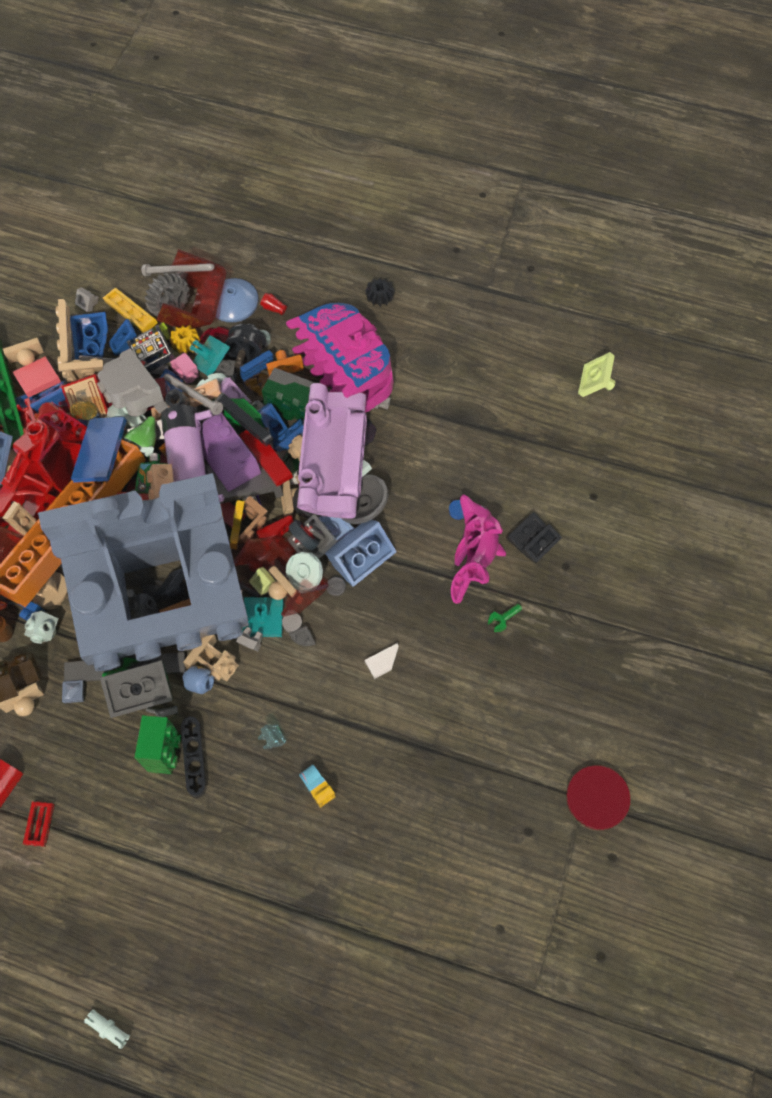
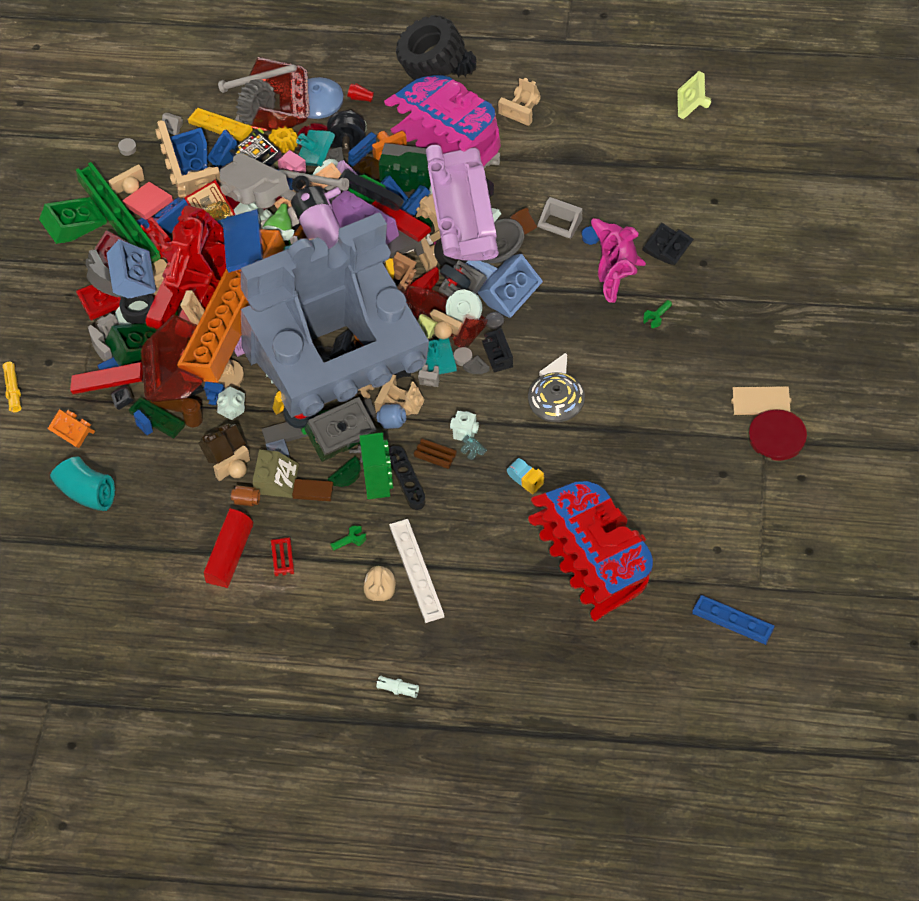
camera: 10 degrees left, 10 degrees down
none -> light grey tile [118,138,137,156]
none -> dark orange brick [231,486,260,506]
none -> olive slope [252,450,299,498]
none -> reddish brown tile [292,479,334,502]
none -> dark green tile [328,456,361,487]
none -> green bar [330,526,366,551]
none -> tan piece [364,566,396,601]
none -> white tile [389,519,444,623]
none -> black tyre [396,15,465,80]
none -> reddish brown tile [414,439,457,469]
none -> light aqua brick [450,411,479,442]
none -> black hinge [482,328,513,372]
none -> tan tile [498,78,540,126]
none -> reddish brown tile [509,208,537,235]
none -> dark grey dish [528,372,585,422]
none -> red animal [528,481,653,621]
none -> light grey tile [537,197,582,239]
none -> blue tile [693,595,774,645]
none -> tan piece [731,387,791,415]

